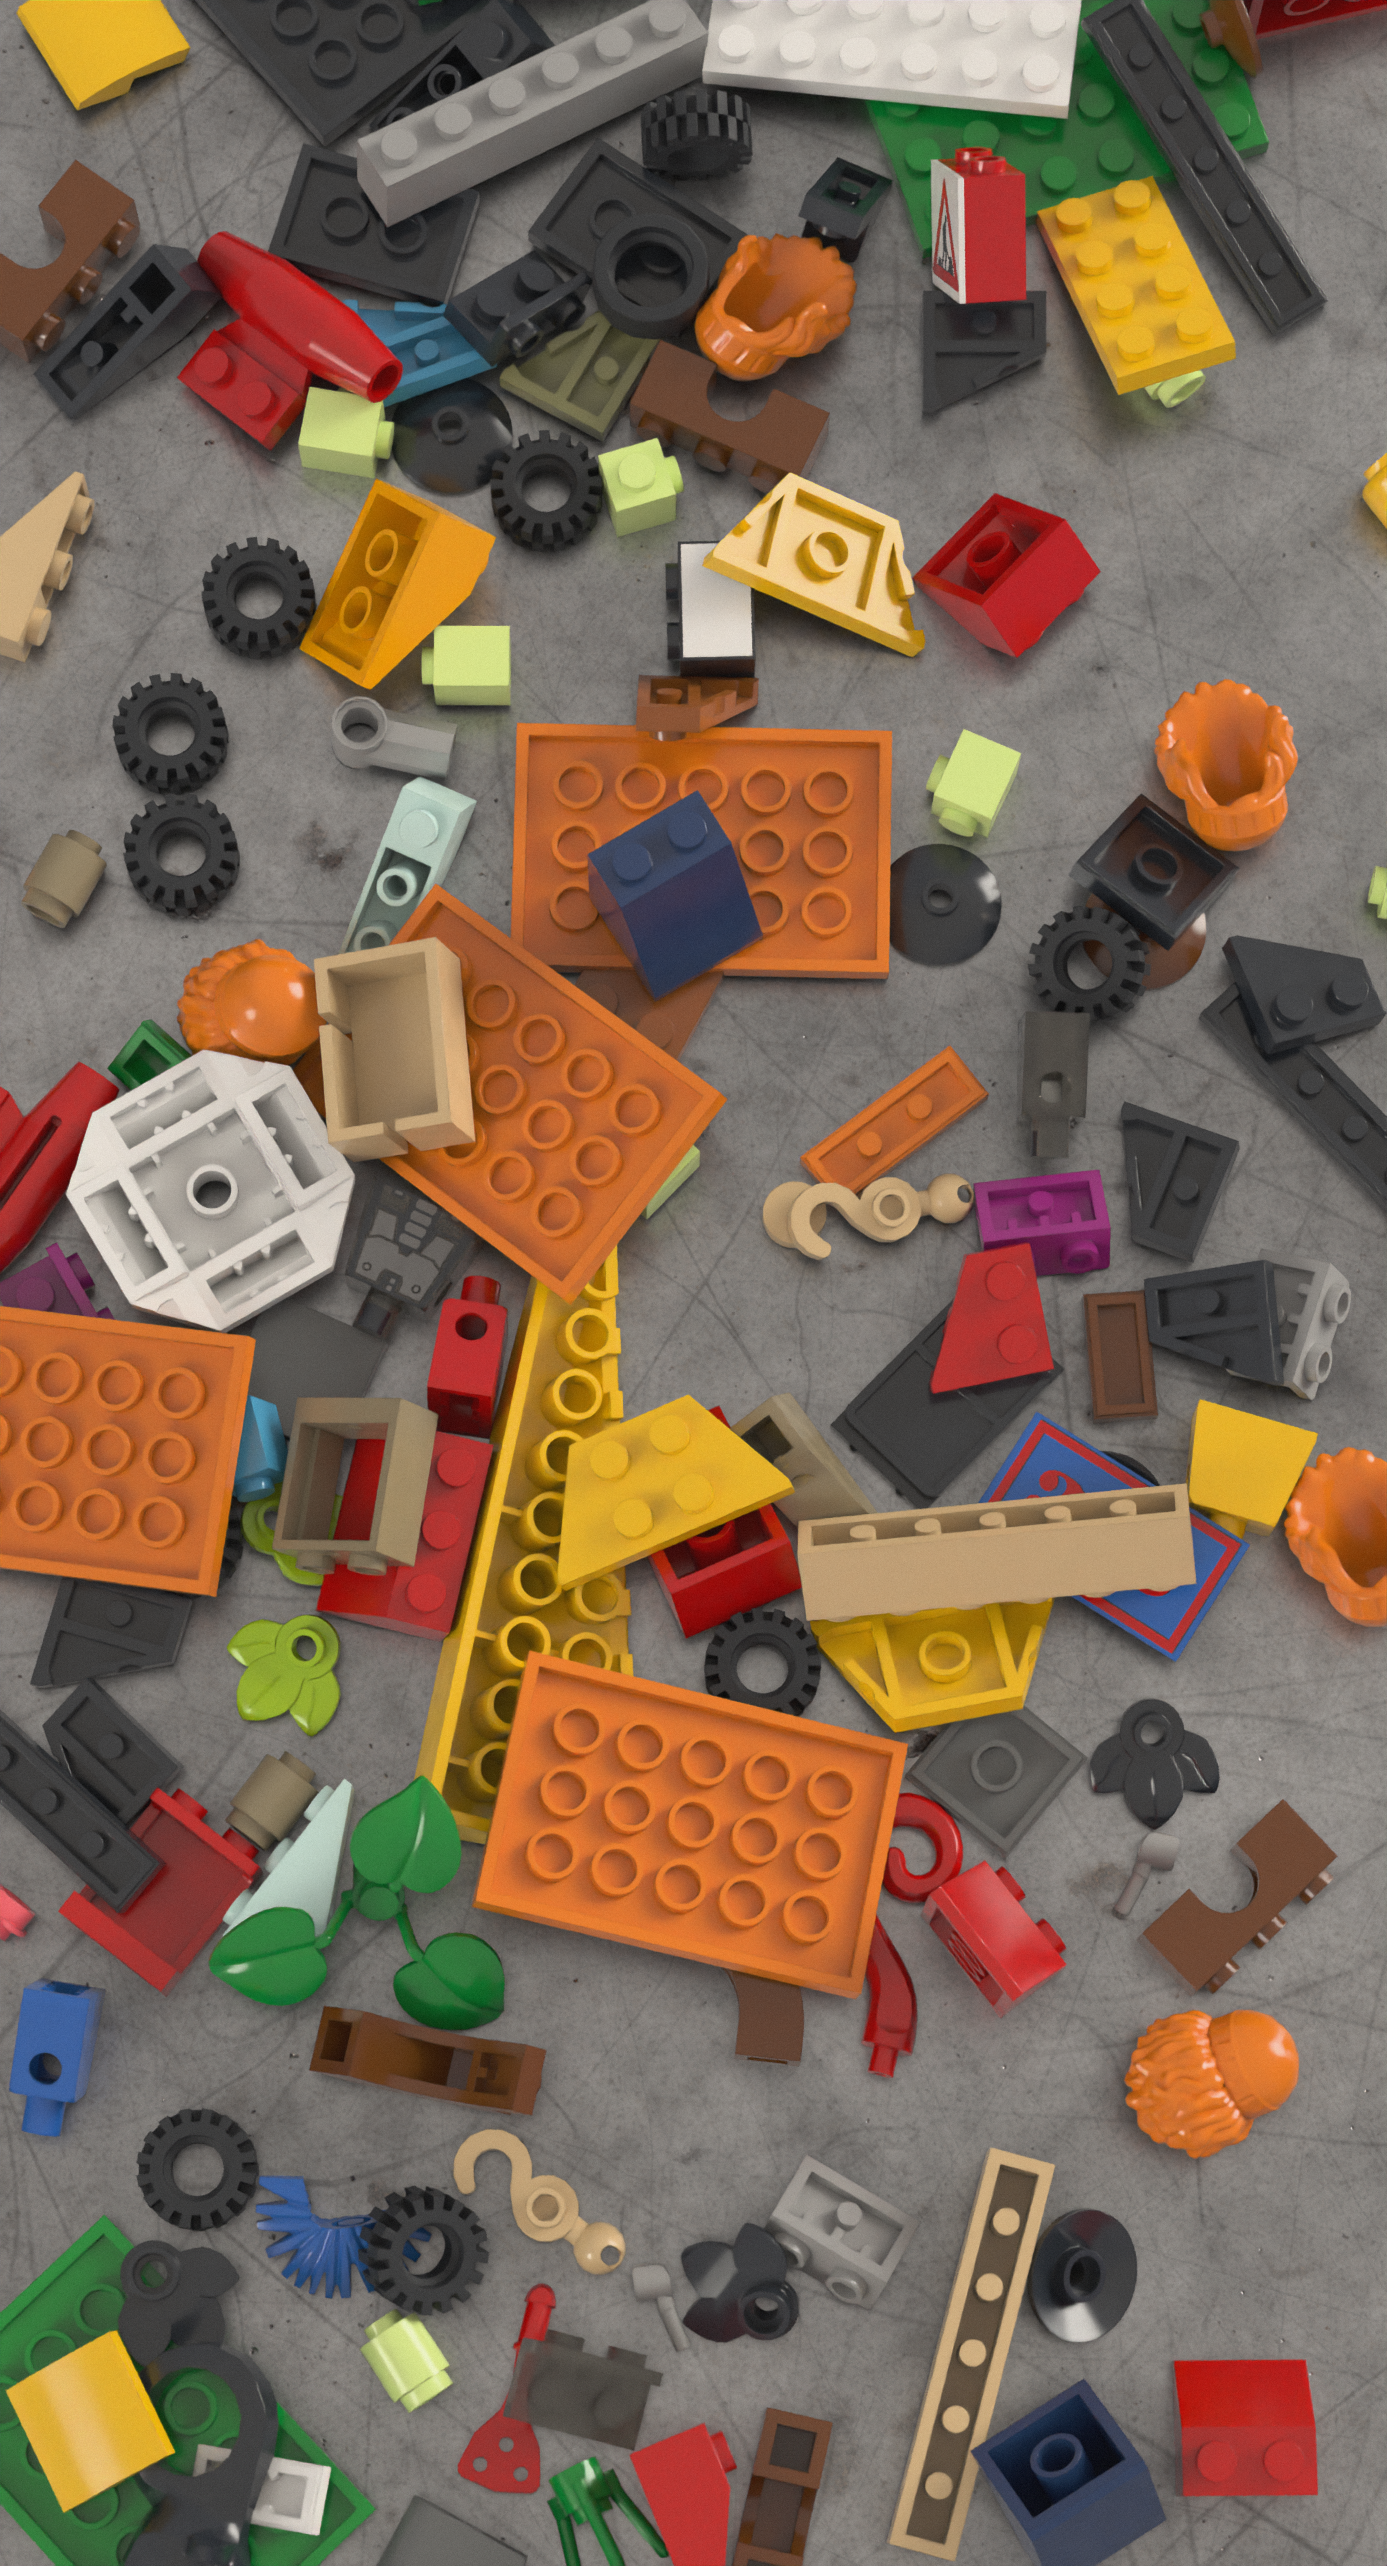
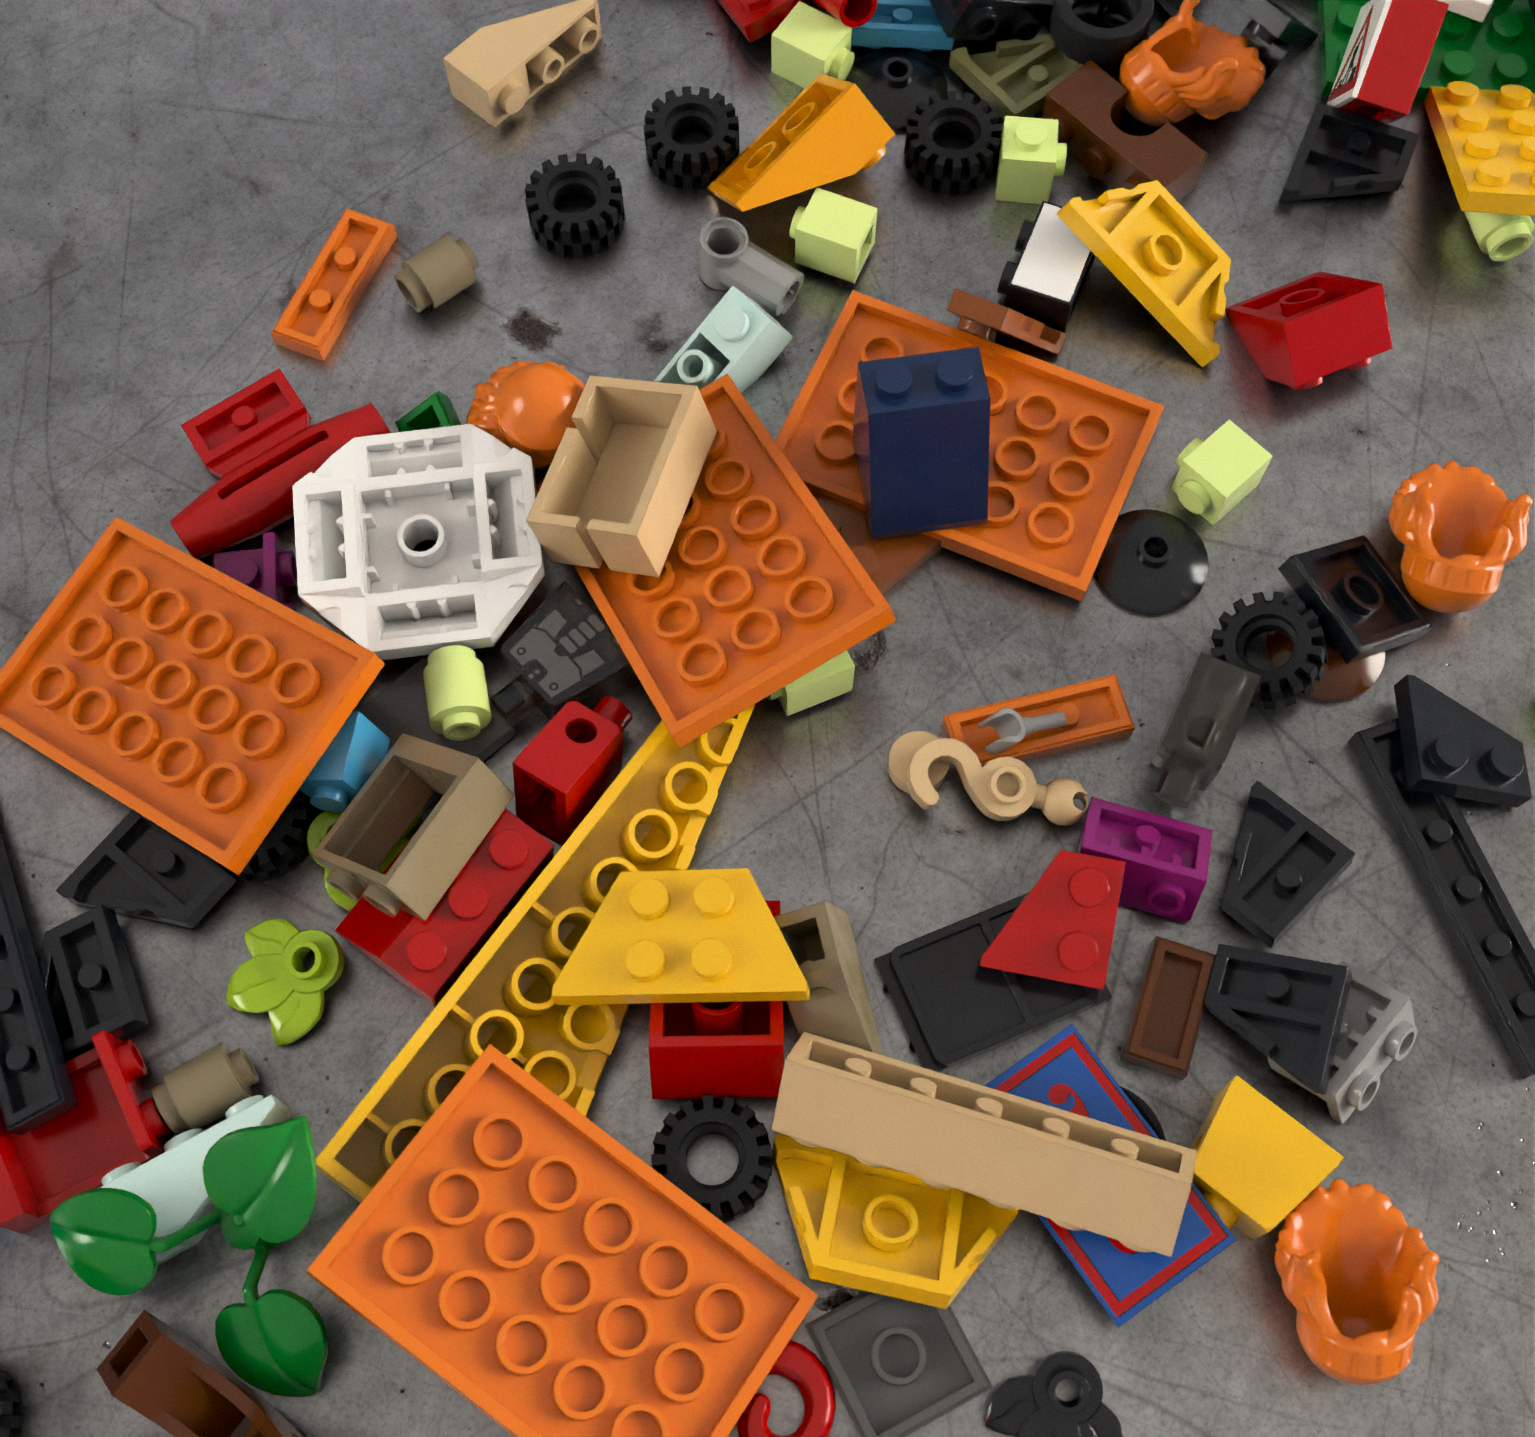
camera: 25 degrees right, 10 degrees down
black tyre [123,793,240,916] -> none
none -> yellowish green brick [423,645,491,741]
none -> light grey hand [978,708,1067,754]

